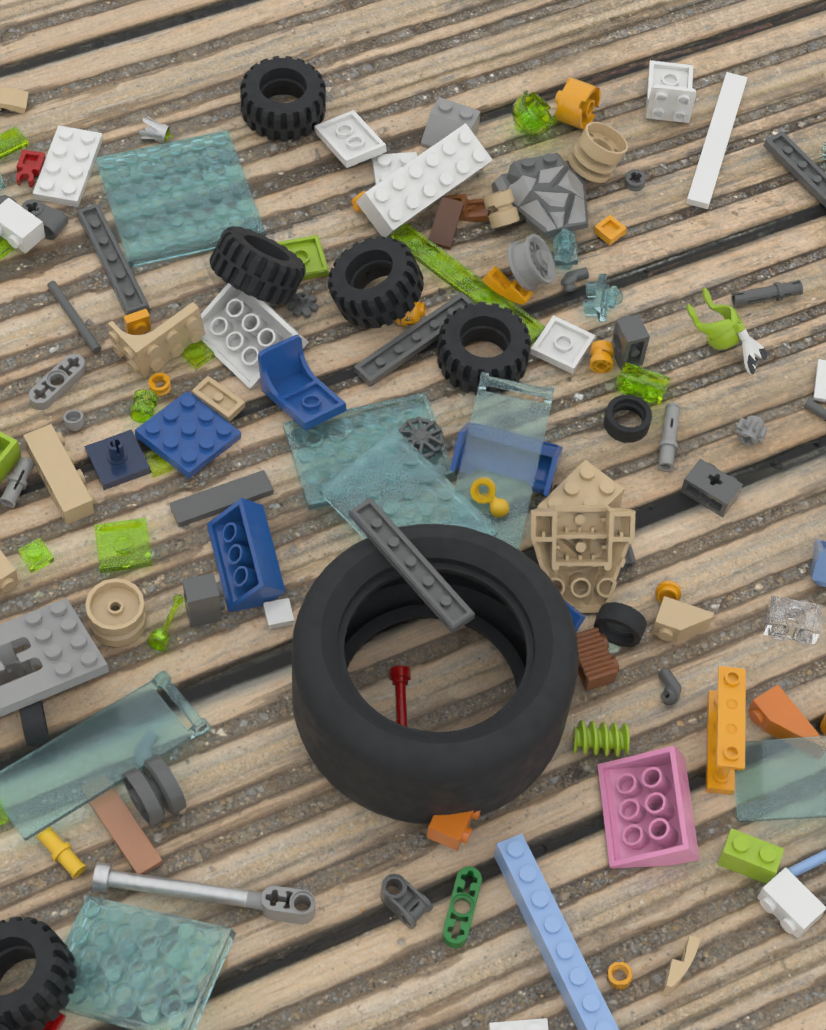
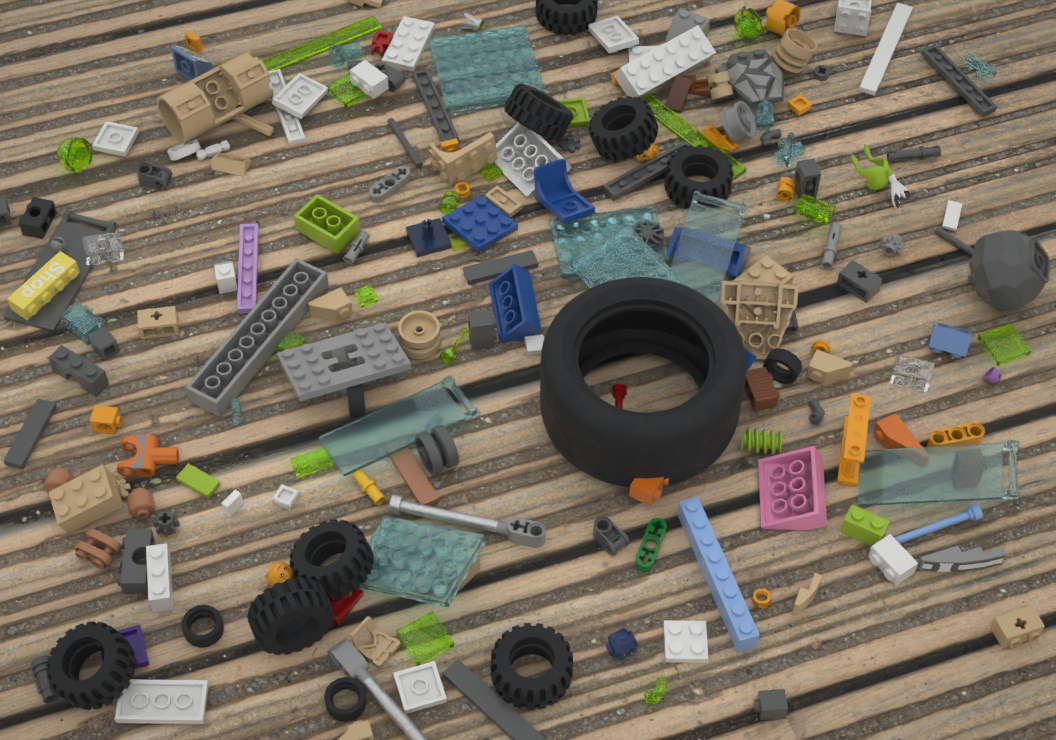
camera: 10 degrees right, 5 degrees down
tan brick [23,424,96,525] -> none
light grey hinge [63,409,84,431] -> none
clear neon green tile [94,518,152,573] -> none
dark grey tile [349,497,475,633] -> none
yellow plate [470,477,510,518] -> none
white plate [530,315,596,374] -> none
black tyre [604,395,652,443] -> none

